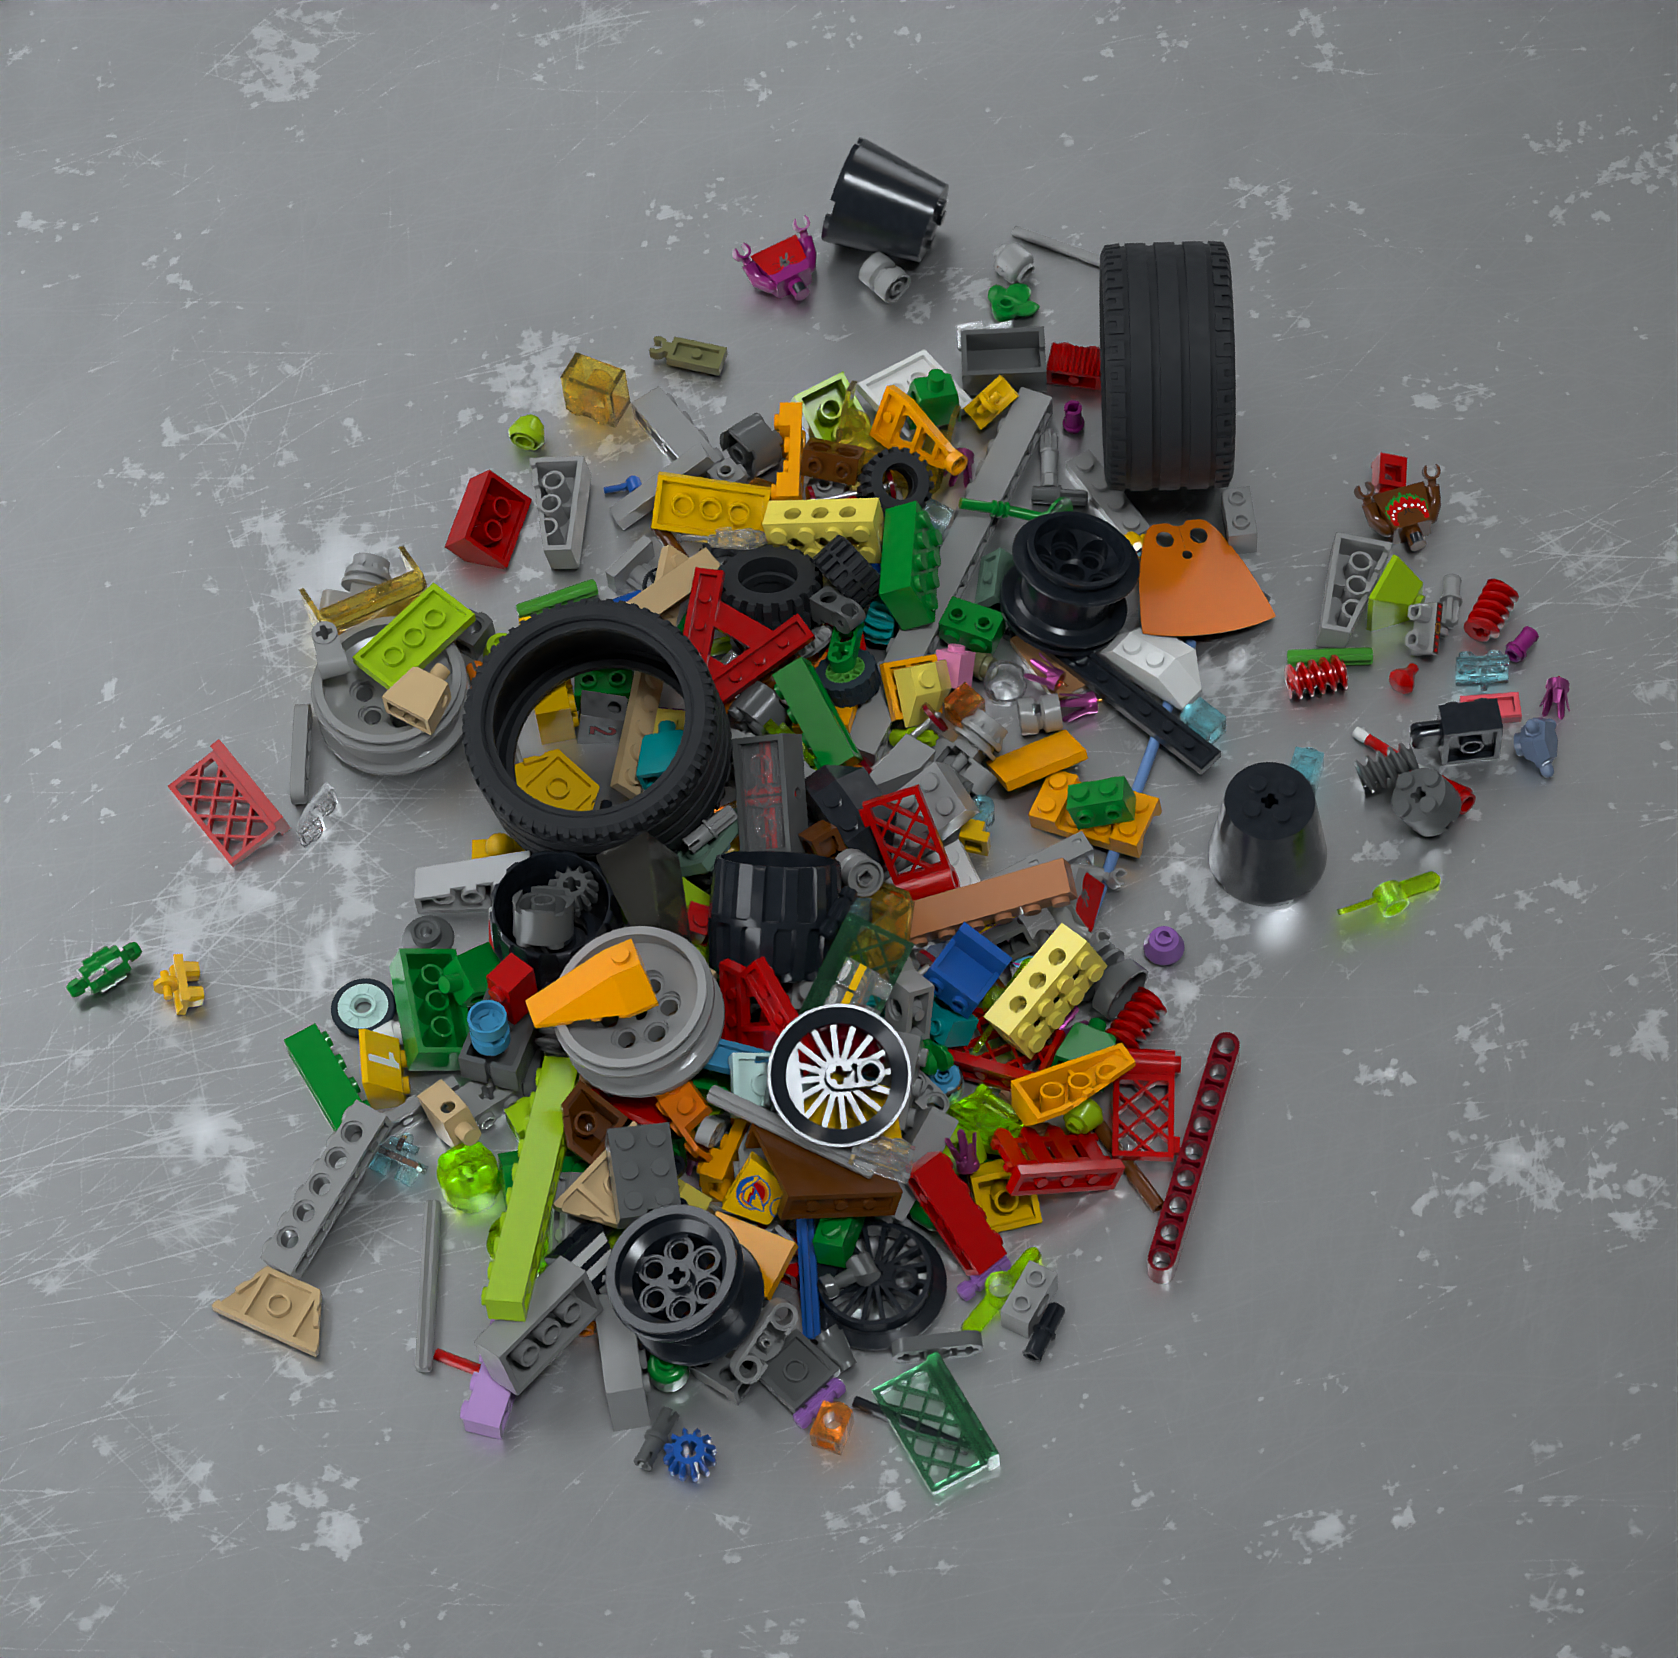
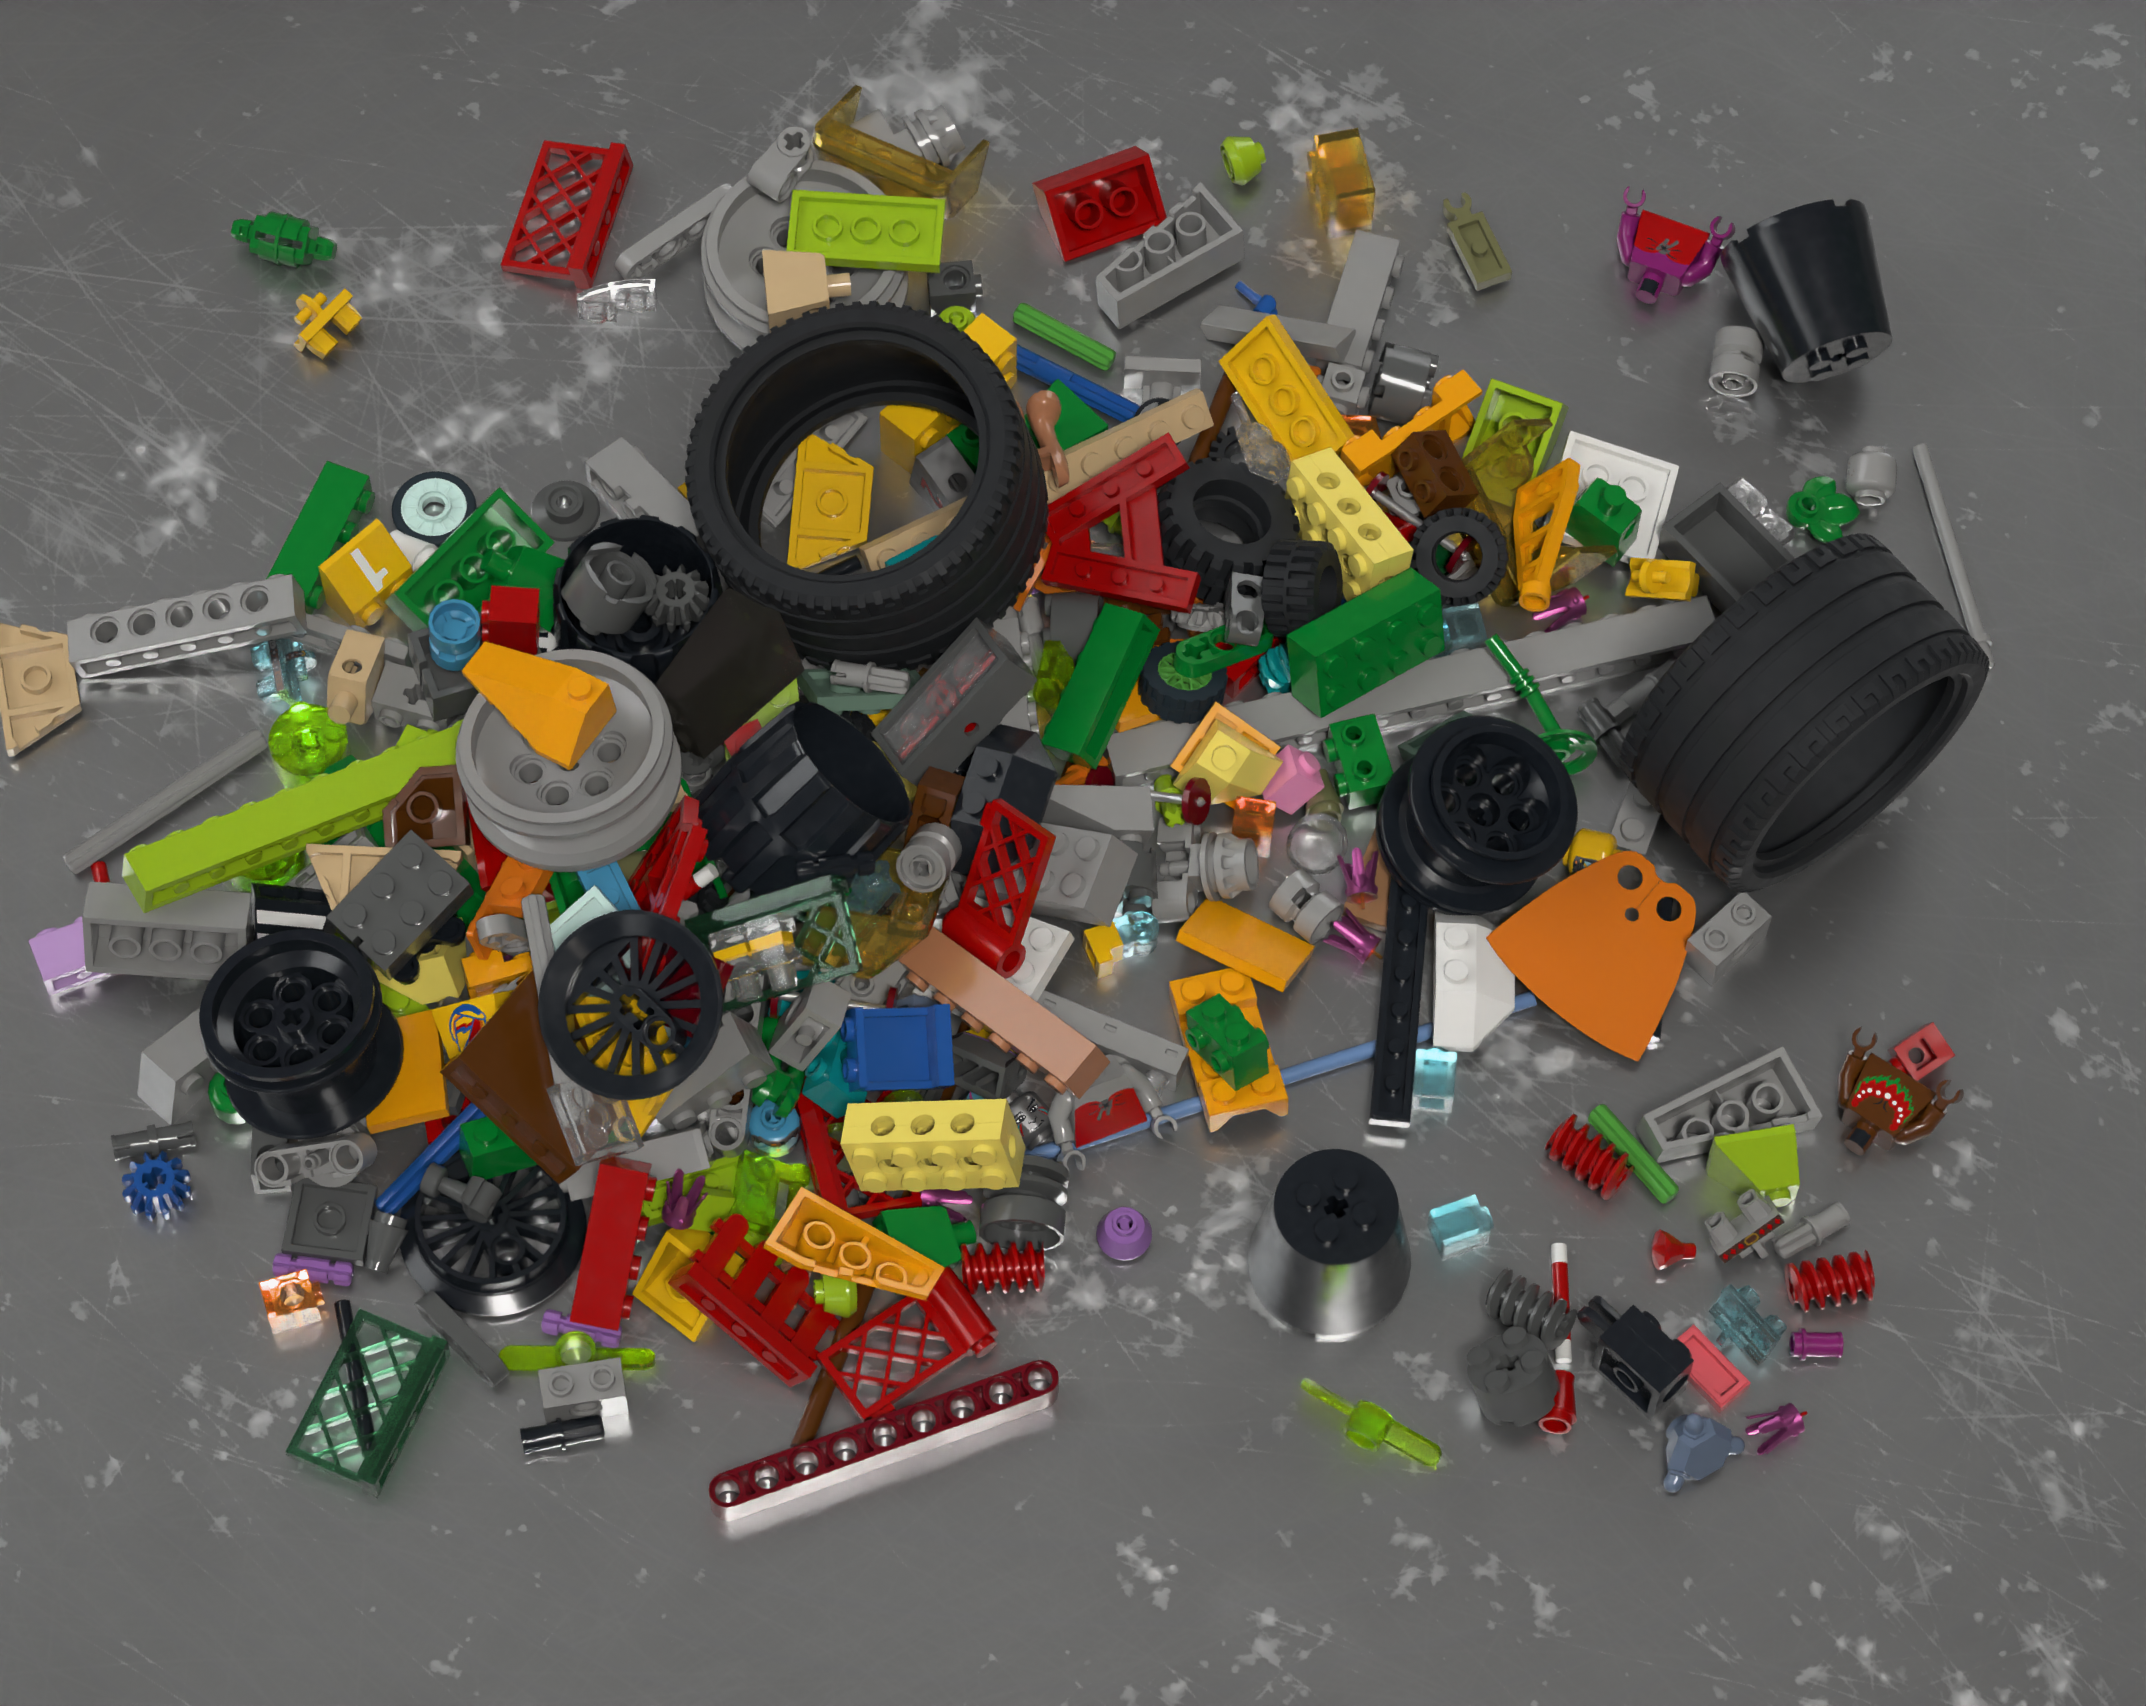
camera: 45 degrees right, 5 degrees up
tan beam [626,548,721,617] -> none

